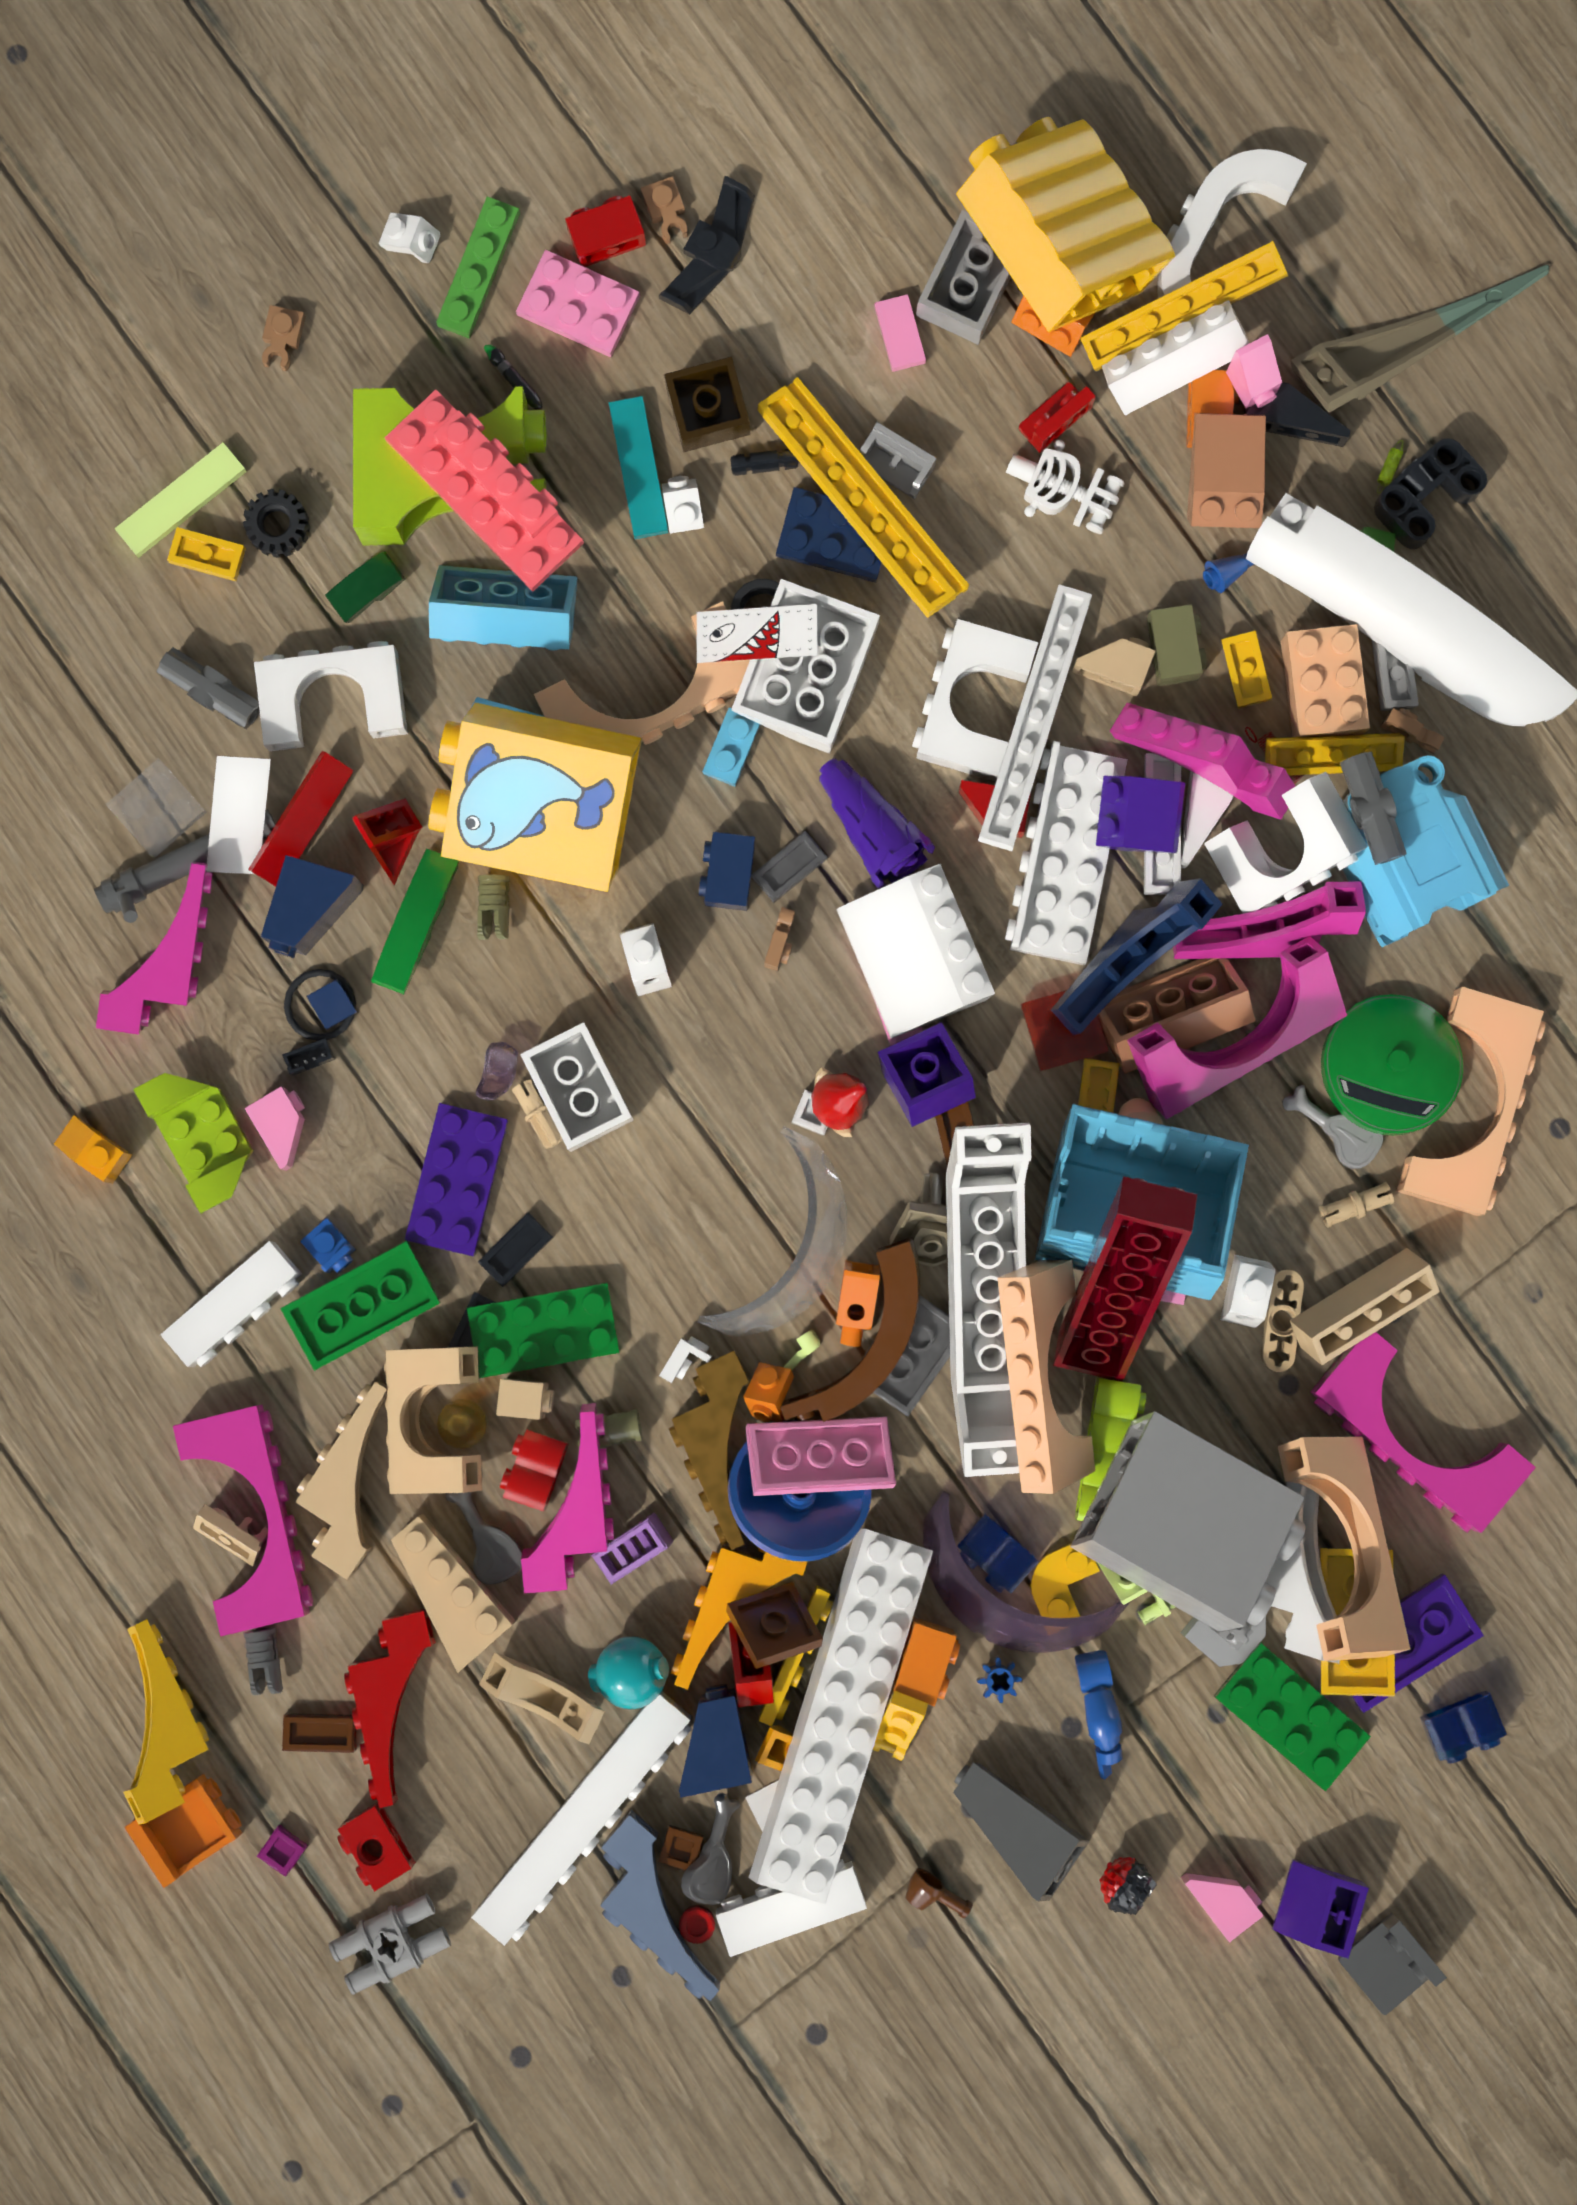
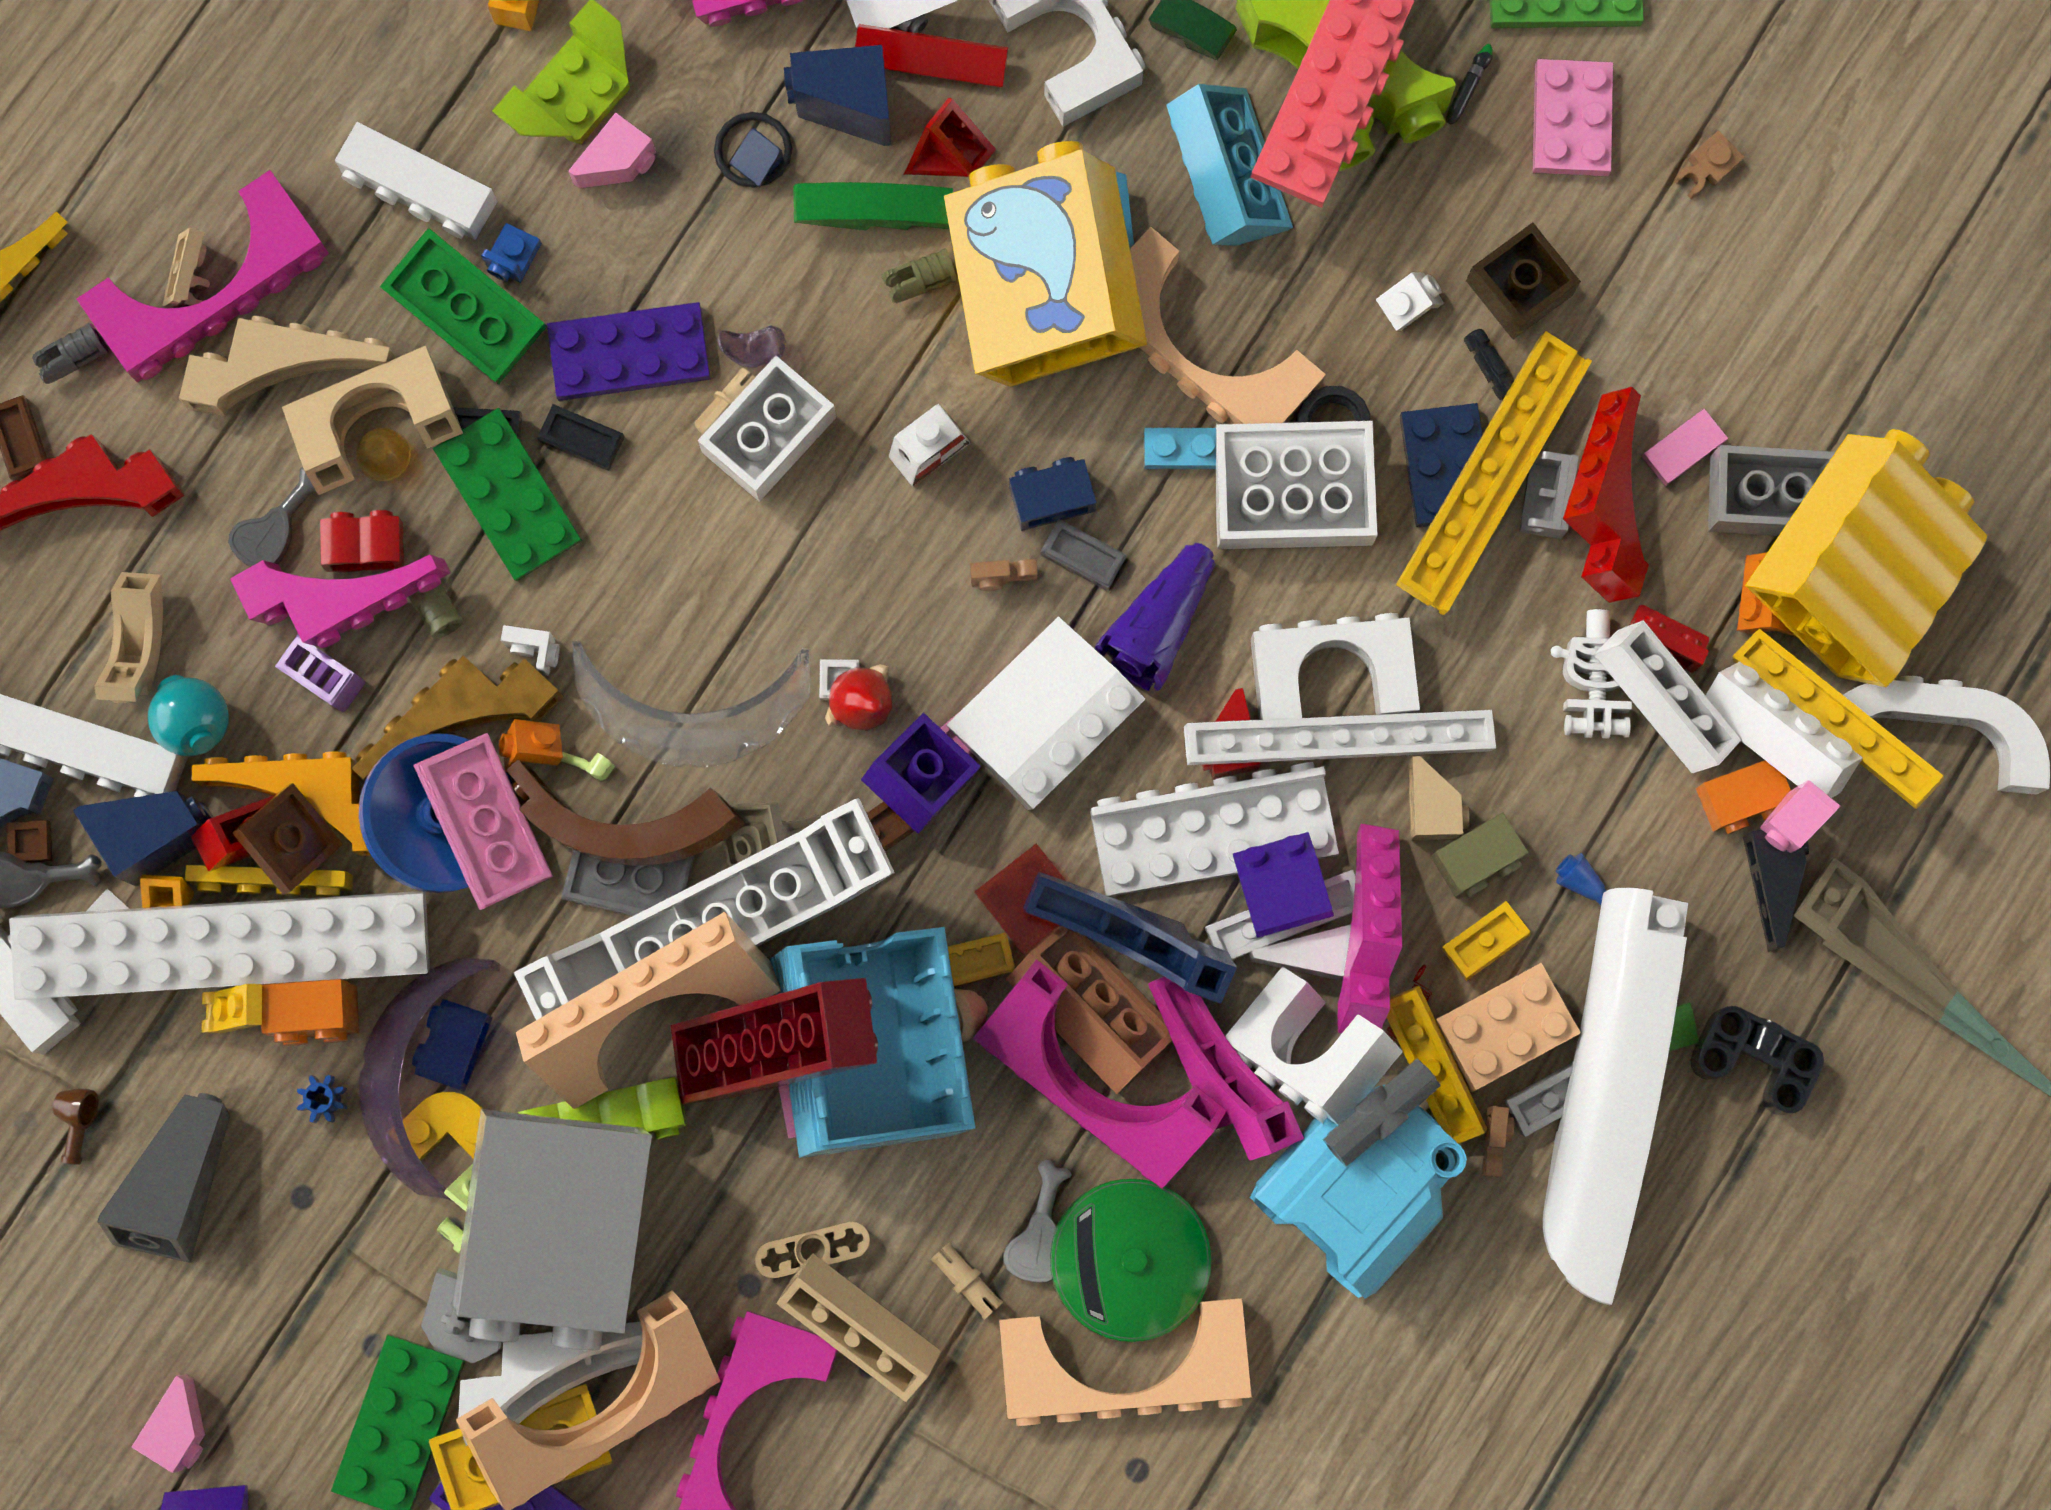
camera: 65 degrees right, 5 degrees down
black piece [282,1038,336,1076] -> none
tan wedge [391,1514,516,1673] -> none
tan brick [496,1378,554,1420] -> none
red brick [565,195,646,267] -> none
teal tile [609,396,668,540] -> none
black plate [659,176,755,315] -> none
white sticker [697,604,818,663] -> none
orange torso [836,1260,880,1347] -> none
blue piece [1075,1650,1123,1780] -> none
black piece [1099,1857,1157,1915] -> none
nougat slope [1187,413,1266,528] -> none
white torso [1220,1255,1275,1328] -> none
lime piece [1377,440,1403,493] -> none
none -> red arch [1563,387,1649,603]
none -> white brick [1594,620,1741,773]

